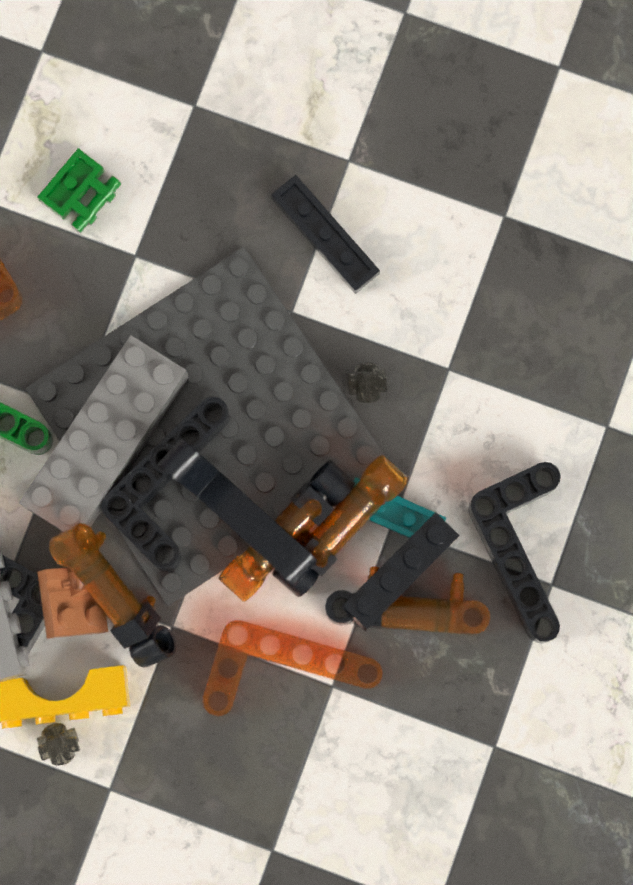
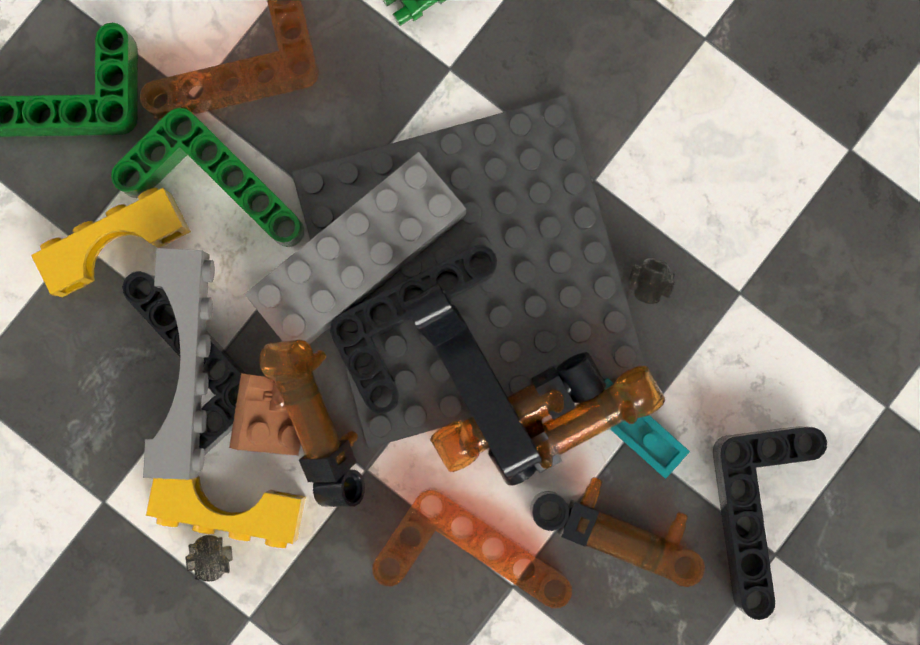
camera: 15 degrees right, 5 degrees up
black plate [271,174,380,294] -> none
black plate [341,512,460,631] -> none

